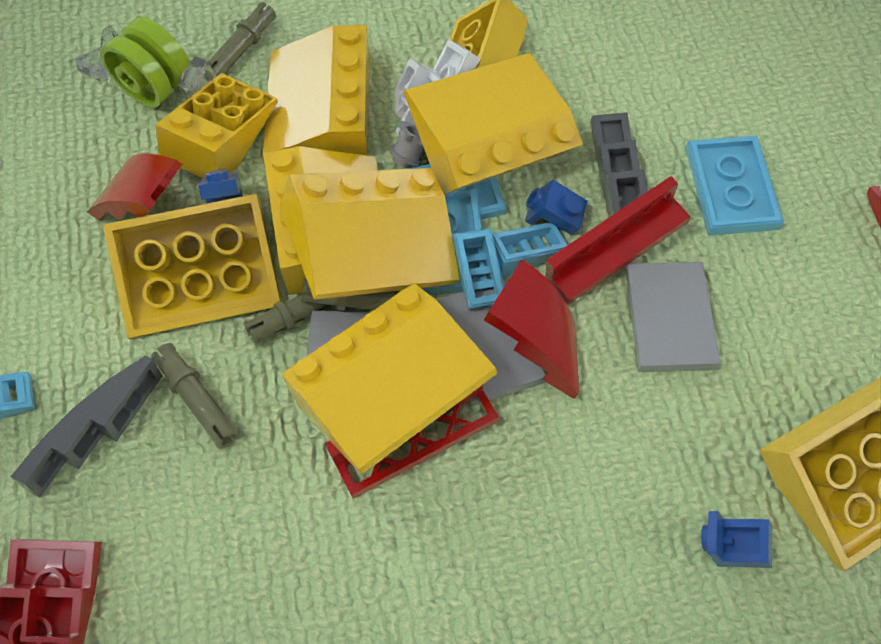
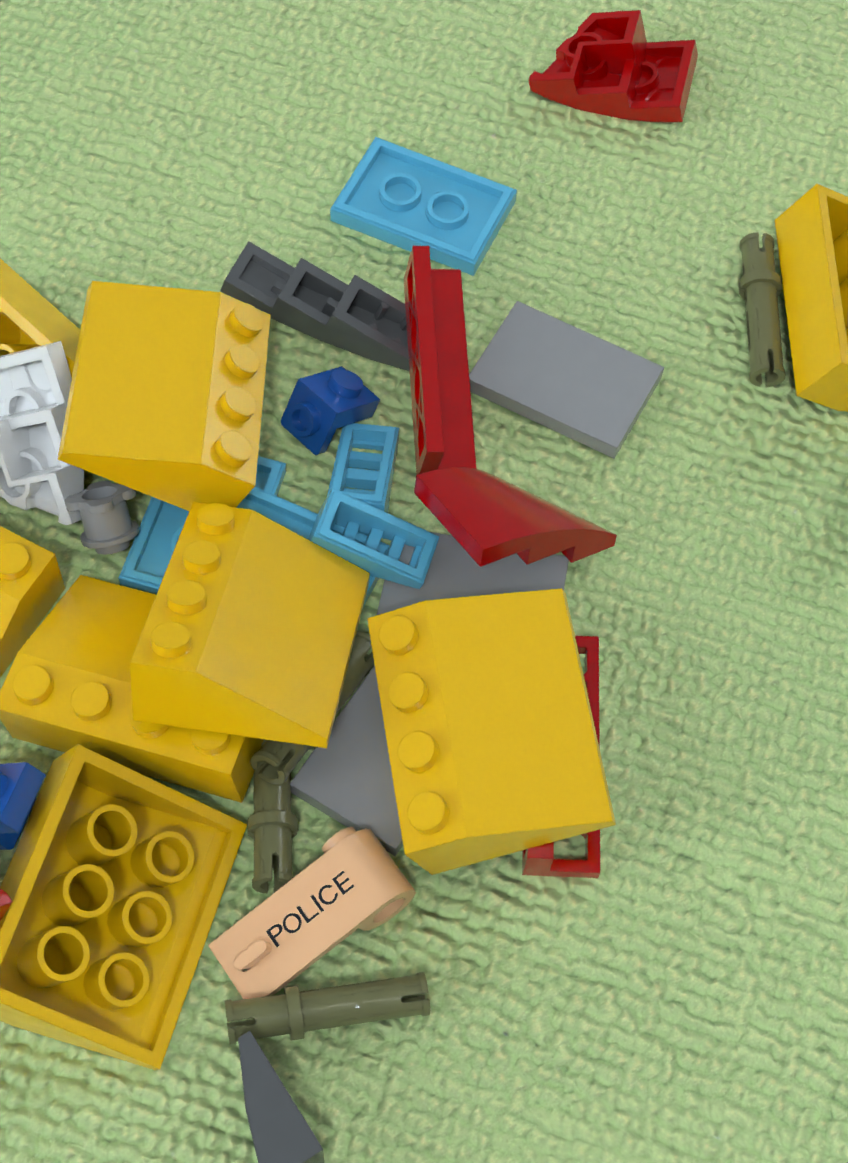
camera: 65 degrees left, 0 degrees up
none -> light nougat door [208,827,416,999]
none -> olive pin [738,232,786,387]

